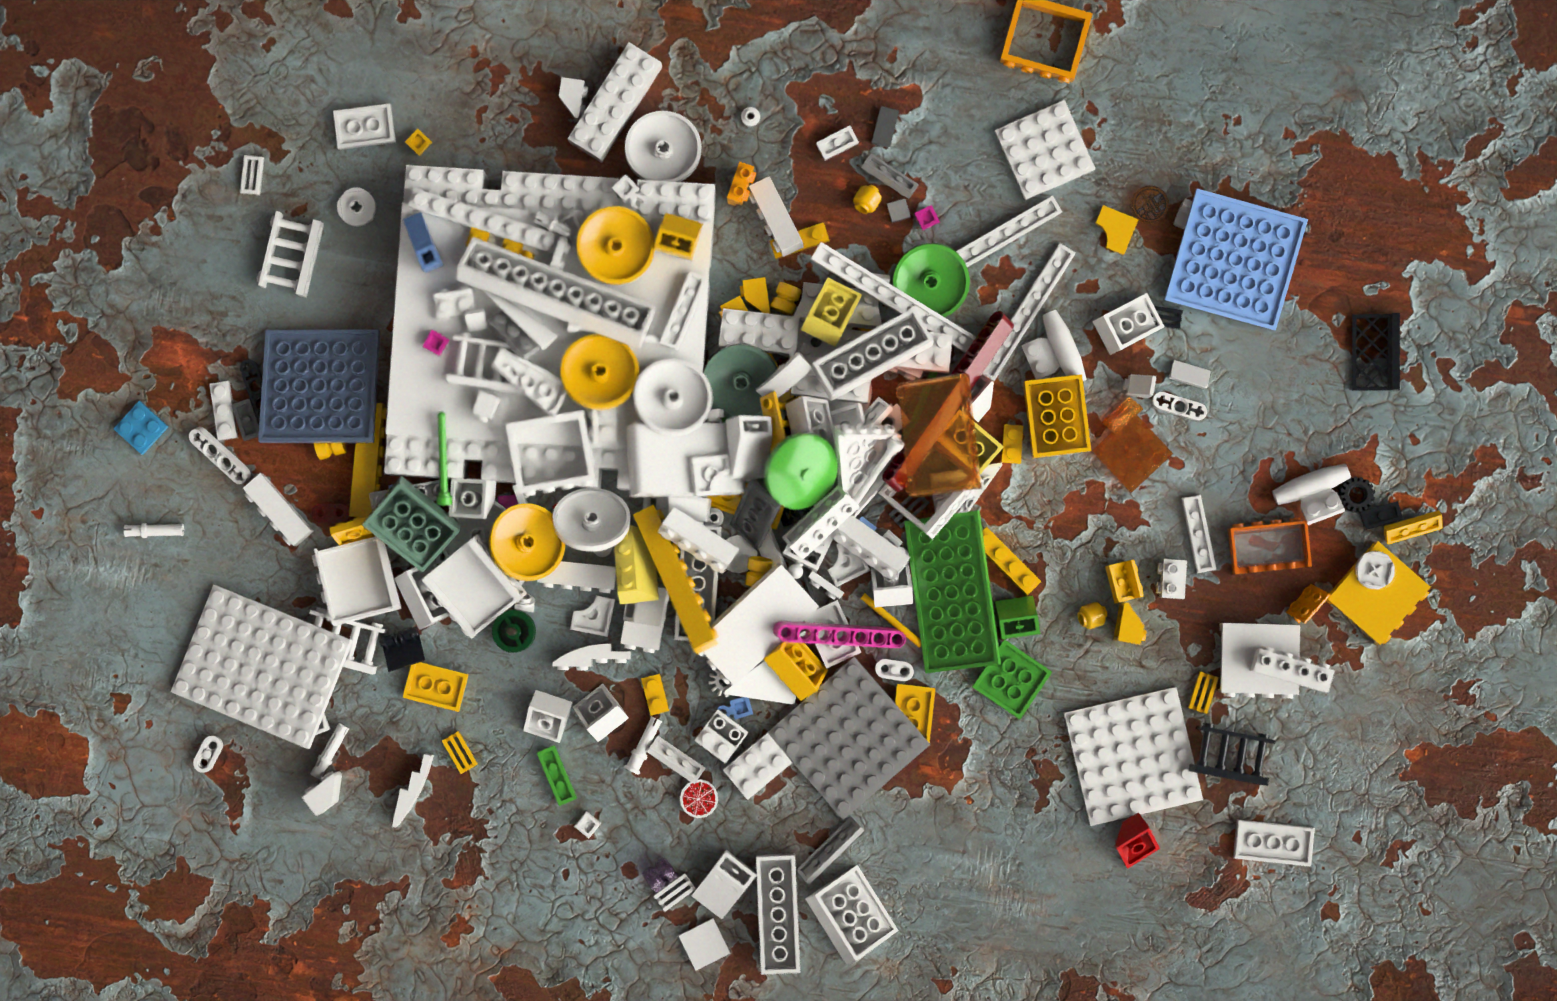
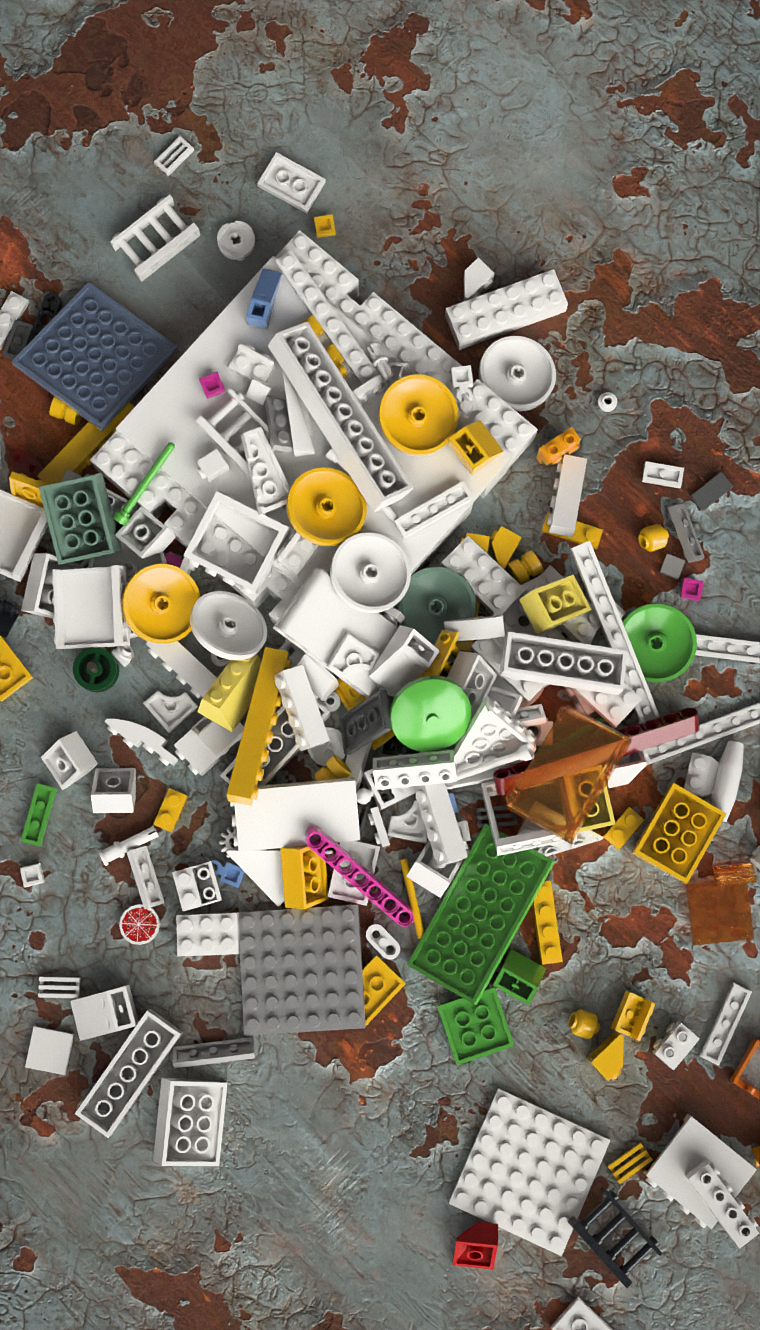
camera: 35 degrees right, 5 degrees down
clear purple wheel [642,857,678,893] -> none

